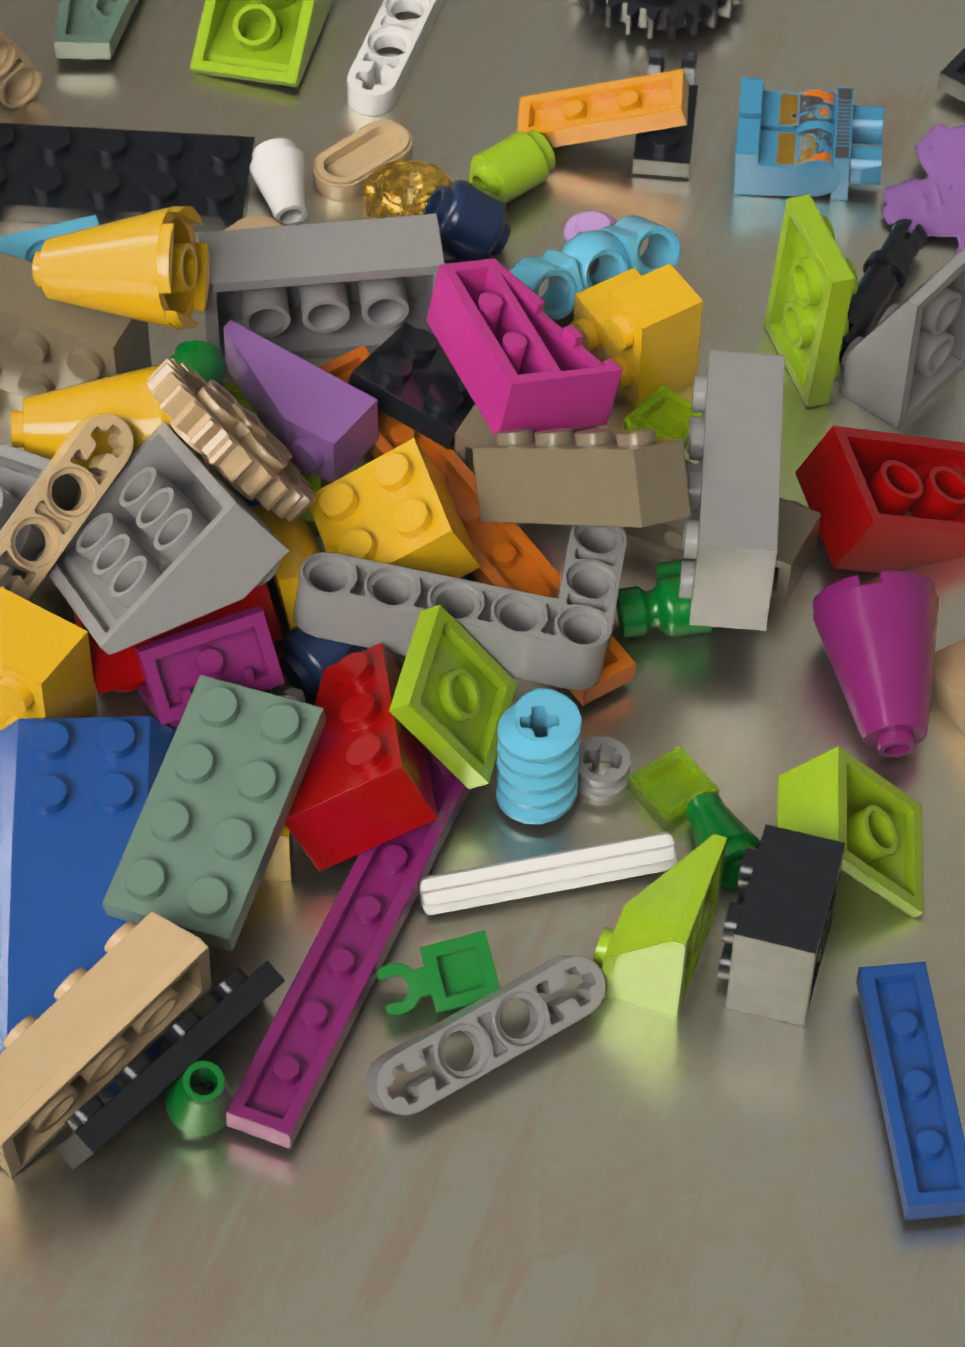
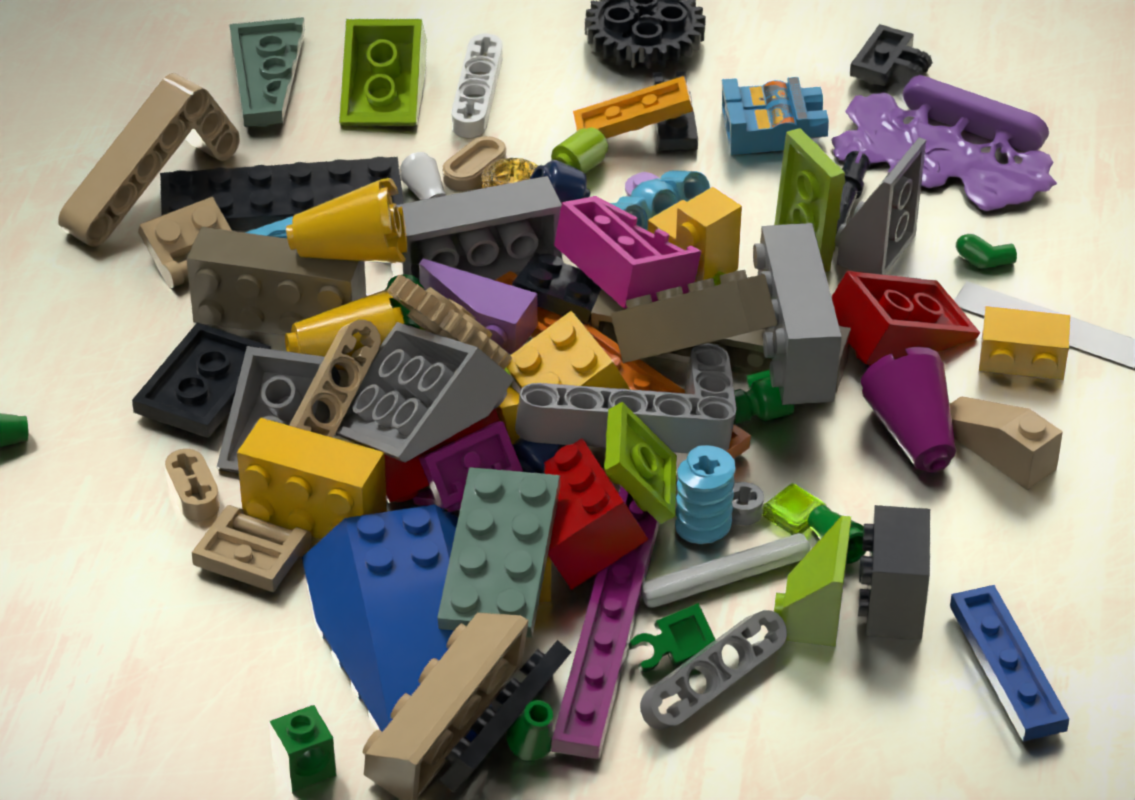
camera: 10 degrees left, 10 degrees down
lime slope [776,746,924,918] -> none

